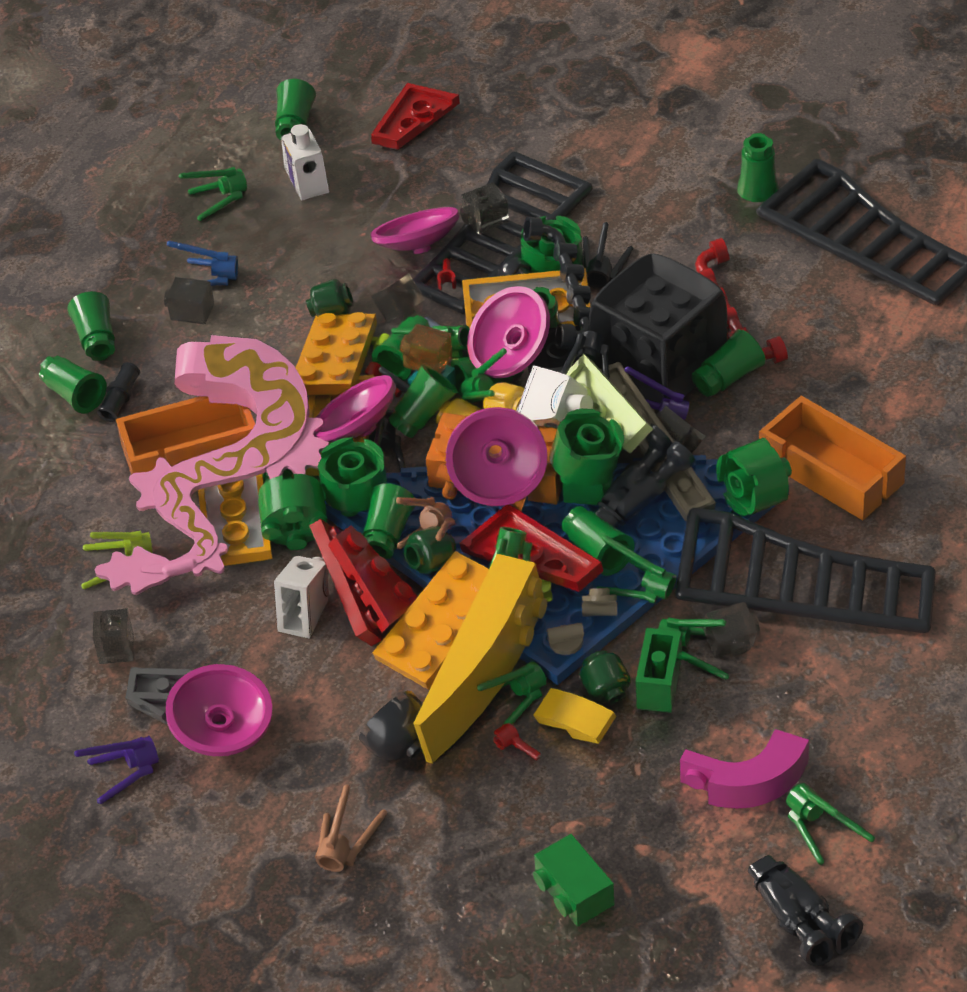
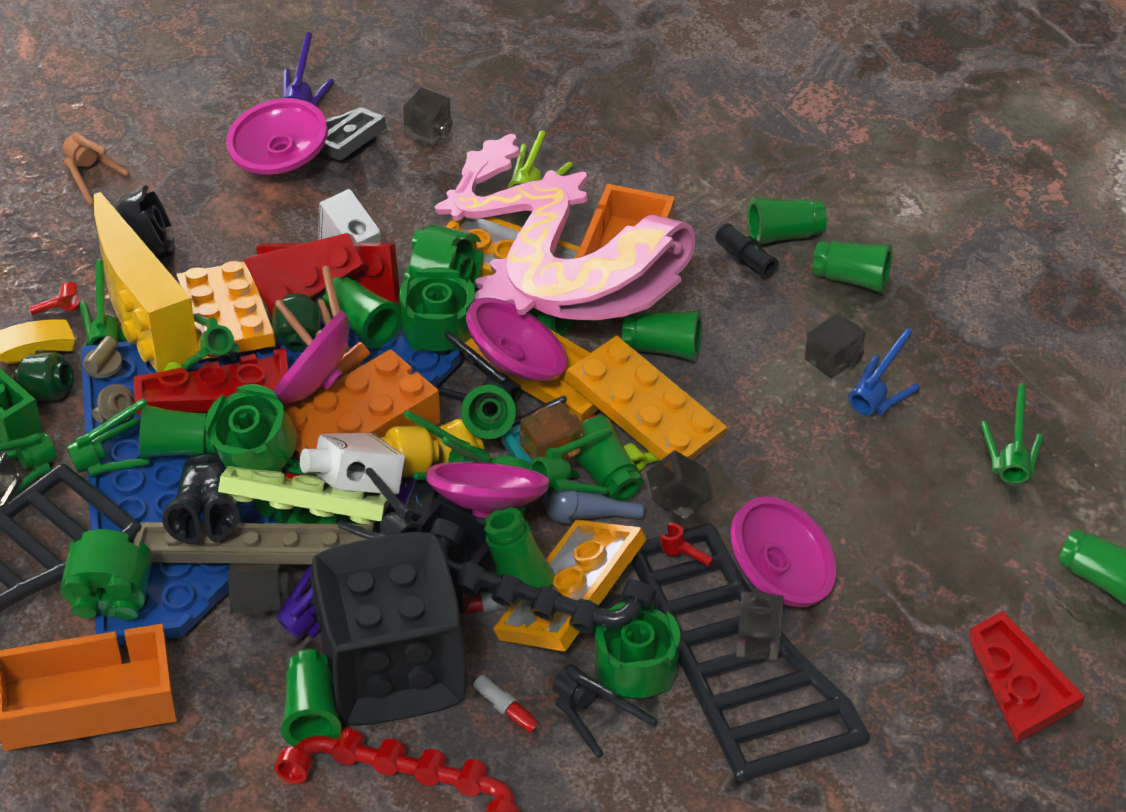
camera: 120 degrees right, 0 degrees up
white torso [281,124,329,201] -> none
dark green head [306,279,354,317] -> none

